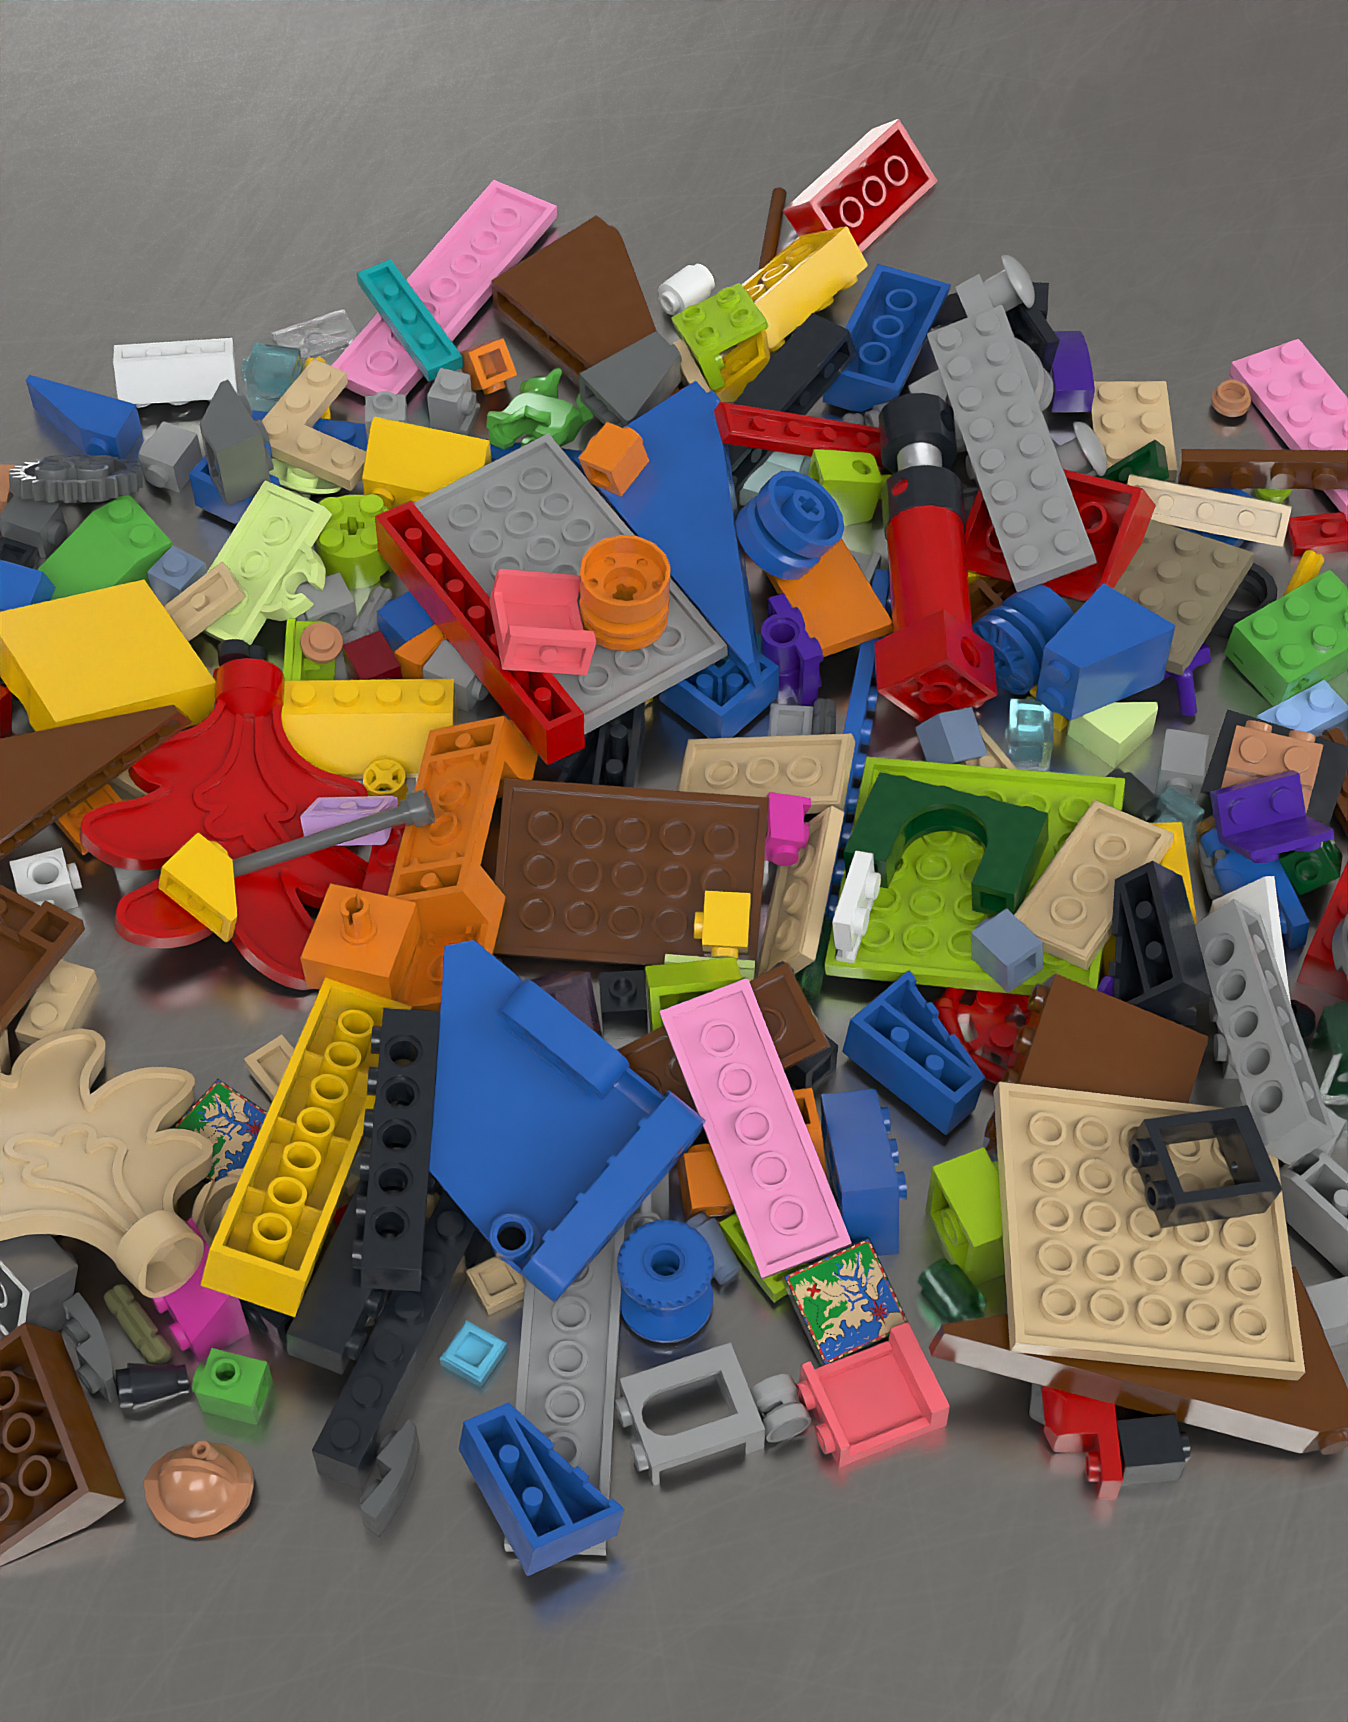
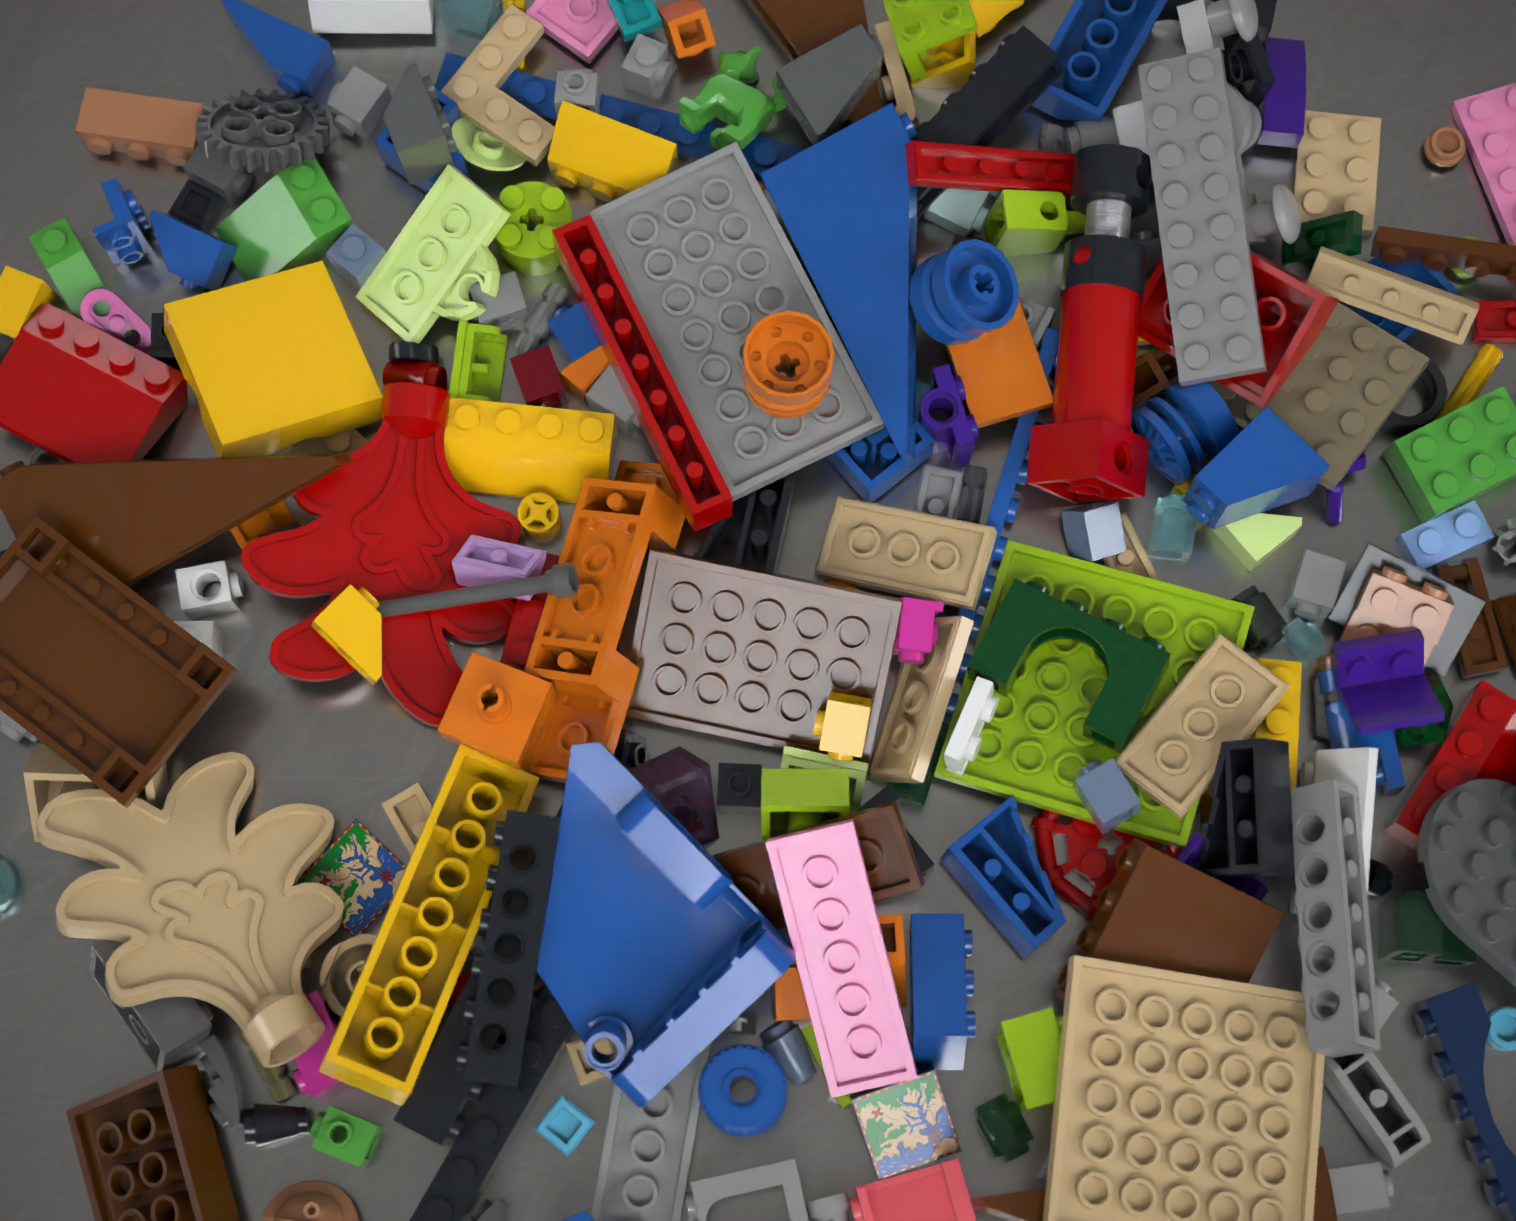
camera: 10 degrees right, 20 degrees up
tan plate [15,960,97,1044] -> none
tan plate [163,562,247,642] -> none
nougat plate [300,622,343,664] -> none
coral panel [489,569,596,675] -> none
orange brick [578,422,649,497] -> none
black window [1128,1105,1282,1228] -> none

